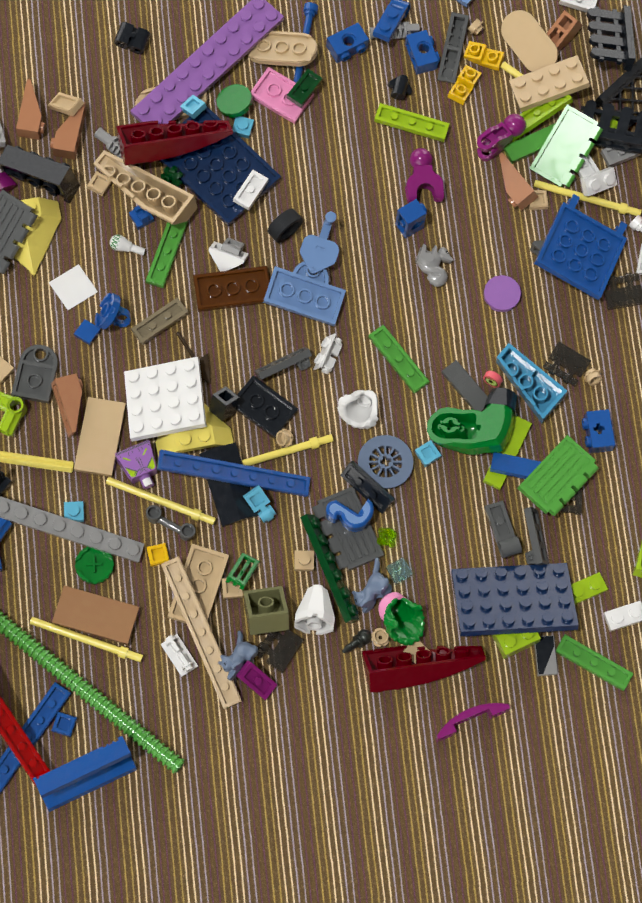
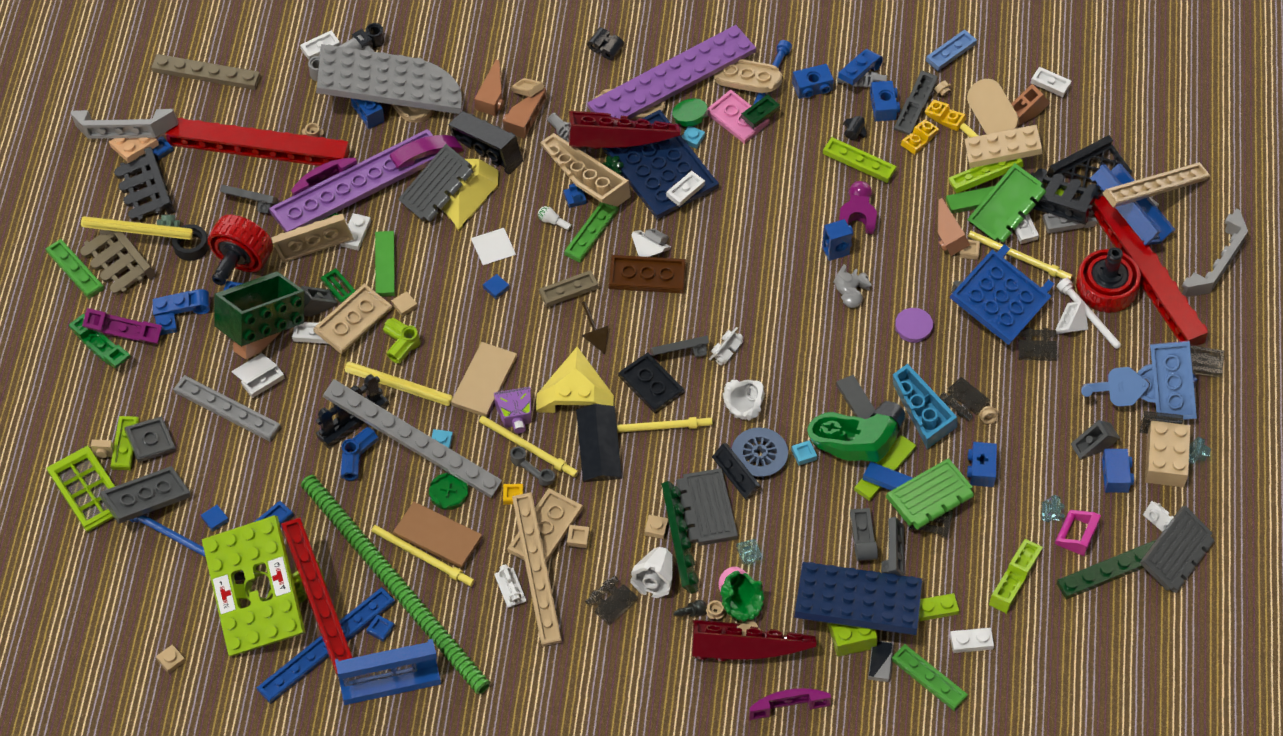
camera: 20 degrees right, 15 degrees down
dark grey tile [11,345,58,404] -> none
nougat slope [51,373,83,437] -> none
tan tile [87,171,112,196] -> none
blue tile [95,293,131,330] -> none
white plate [124,357,207,442] -> none
blue tile [157,450,310,497] -> none
medium azure plate [180,95,207,119] -> none
black brick [209,386,239,421] -> none
sand blue animal [218,631,258,681] -> none
green tile [226,553,260,590] -> none
magenta plate [236,661,277,700] -> none
medium azure plate [243,485,276,522] -> none
olive brick [243,586,289,635] -> none
medium blue plate [263,211,346,326] -> none
black tyre [267,208,303,243] -> none
tan plate [276,429,293,447] -> none
blue animal [325,499,374,532] -> none
sand blue animal [352,558,392,614] -> none
bright green tile [368,325,430,394] -> none
clear neon green plate [377,527,396,548] -> none
magenta piece [477,114,526,161] -> none
coral tile [483,371,503,388] -> none
white plate [580,167,617,196] -> none
fence [586,5,636,71] -> none

